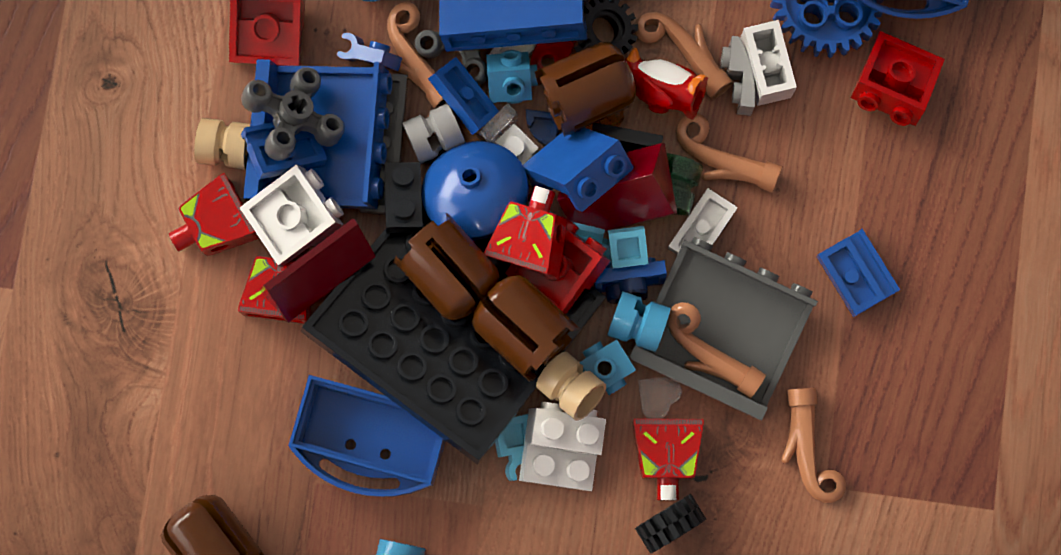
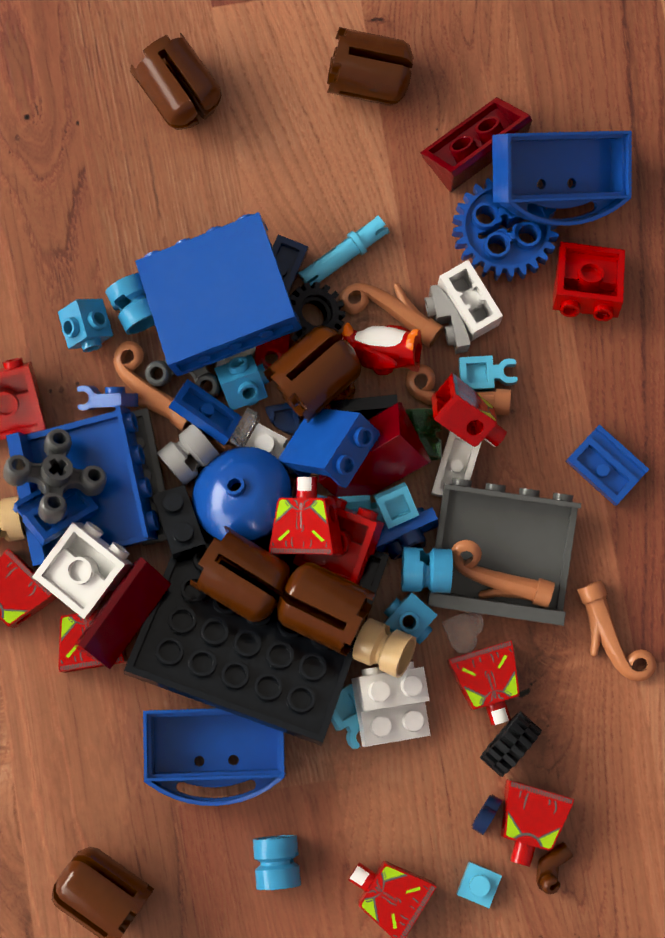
camera: 20 degrees left, 0 degrees up
none -> red torso [431,373,507,447]
none -> medium azure plate [458,355,518,391]

